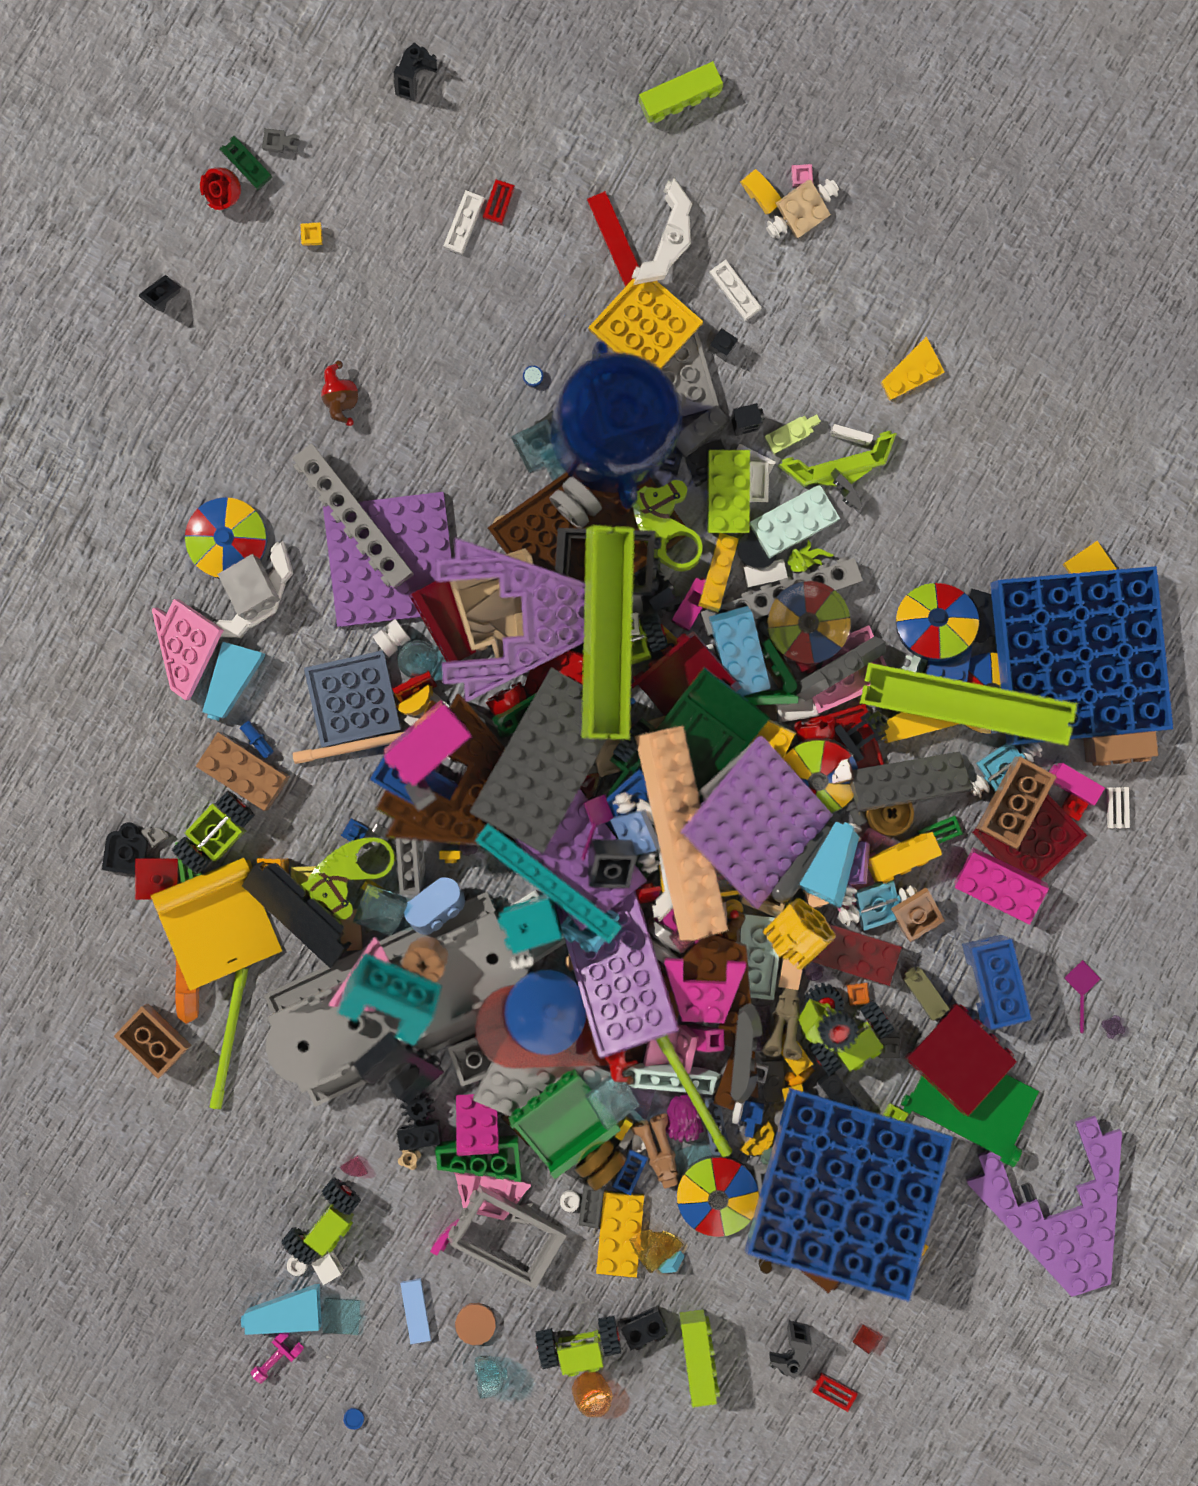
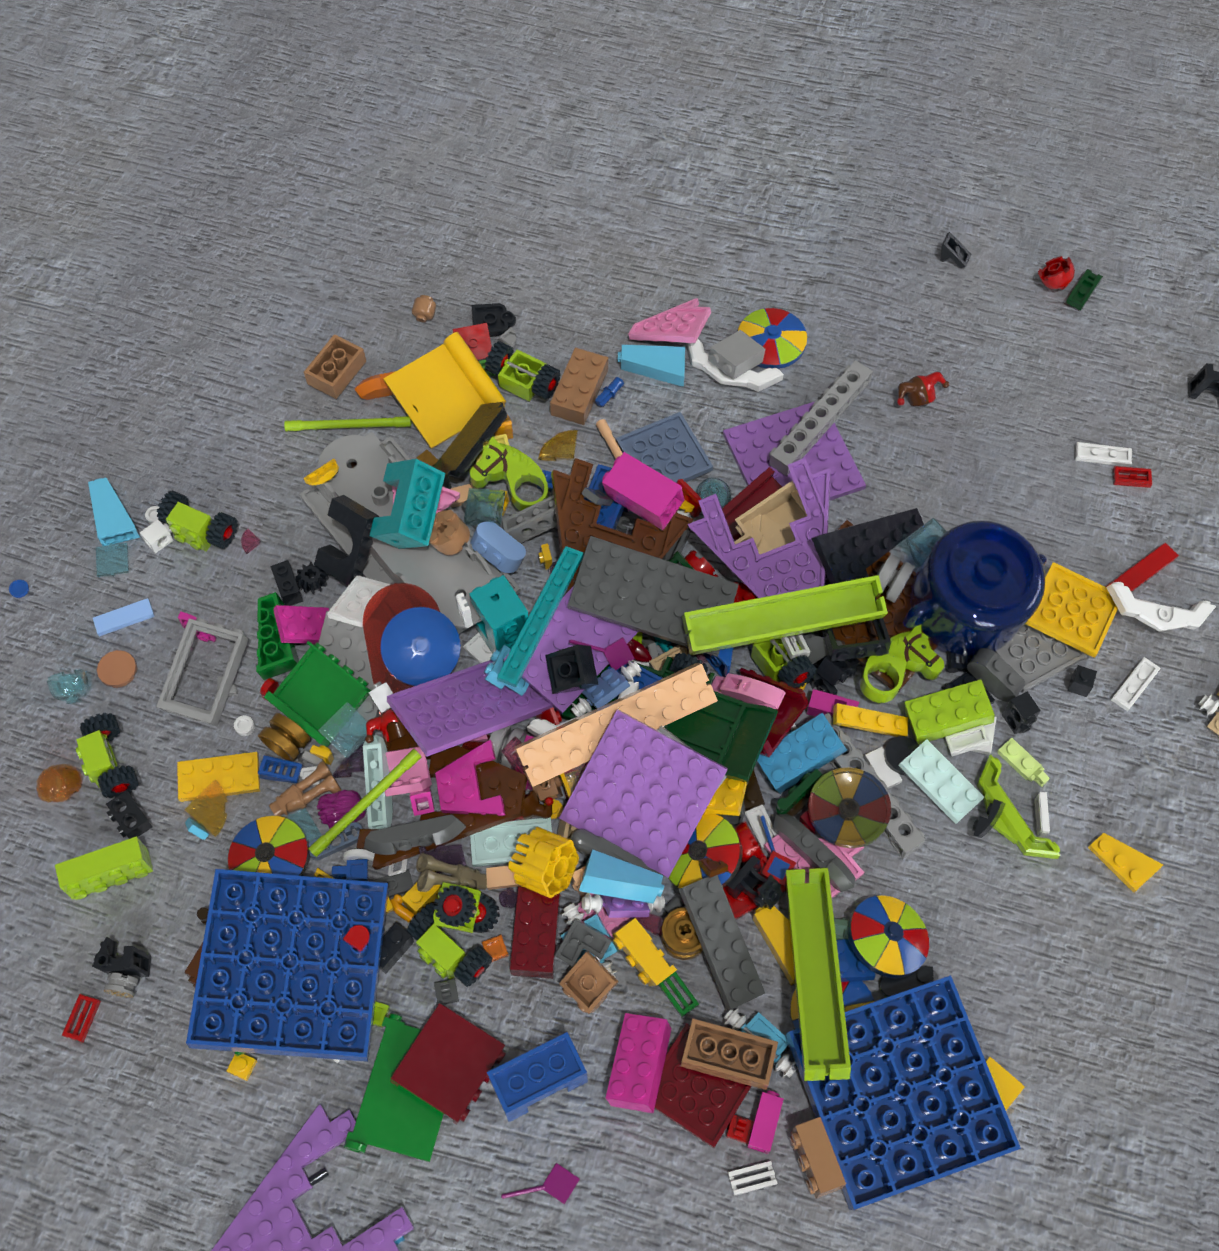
camera: 75 degrees right, 25 degrees down
dark pink bar [250,1332,304,1384] -> none
dark grey plate [262,128,300,153] -> none
yellow plate [300,222,323,246] -> none
white wheel [373,619,411,657] -> none
tan plate [398,1149,421,1170] -> none
bright pink wing [454,1172,531,1220] -> none
dark grey plate [579,1183,604,1228] -> none
green tile [743,690,798,705] -> none
lime piece [787,540,834,572] -> none
clear red slope [853,1324,883,1354] -> none
olive brick [902,967,950,1021] -> none
clear purple plate [1101,1015,1126,1039] -> none
none -> light grey wheel [104,973,138,998]
none -> red tile [260,678,279,701]
none -> yellow tile [303,458,339,485]
none -> white tile [327,576,391,627]
none -> red tile [343,925,370,952]
none -> brick [369,682,393,714]
none -> medium nougat head [412,295,436,322]
none -> pearl gold tile [415,450,438,467]
none -> clear yellow brick [538,430,578,461]
none -> dark grey plate [555,918,613,967]
none -> bright pink slope [711,673,786,709]
none -> piece [760,816,796,886]
none -> black wing [811,508,924,584]

